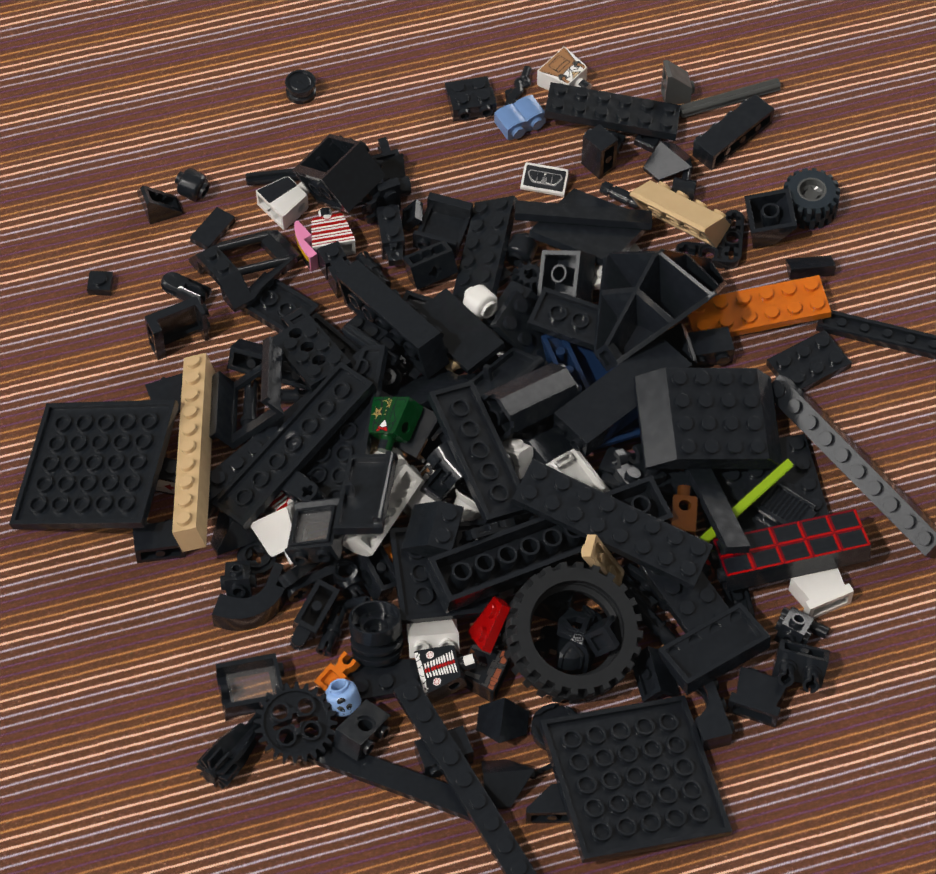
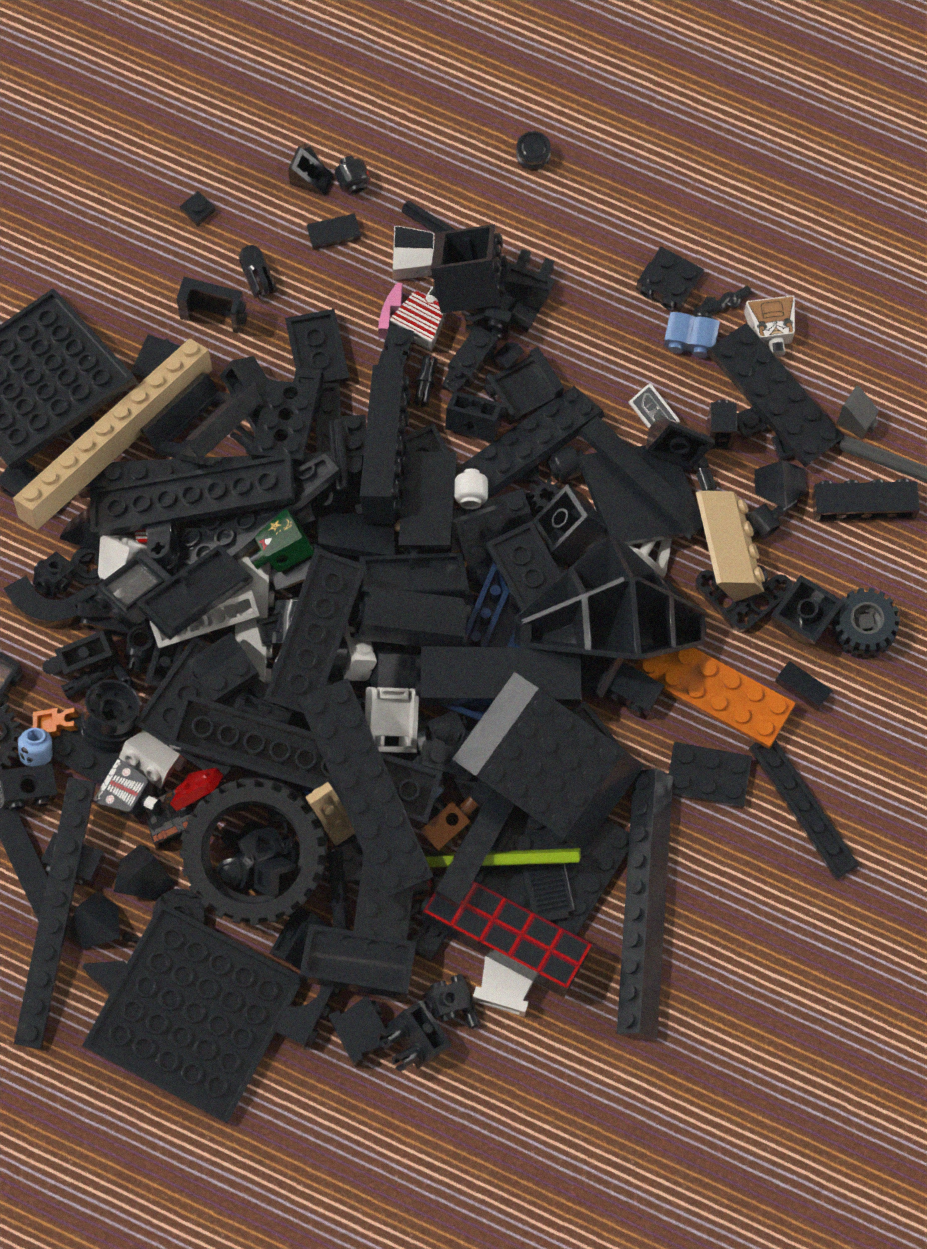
camera: 40 degrees right, 15 degrees up
black windscreen [188,230,302,312] -> none
none -> black slope [645,415,715,471]

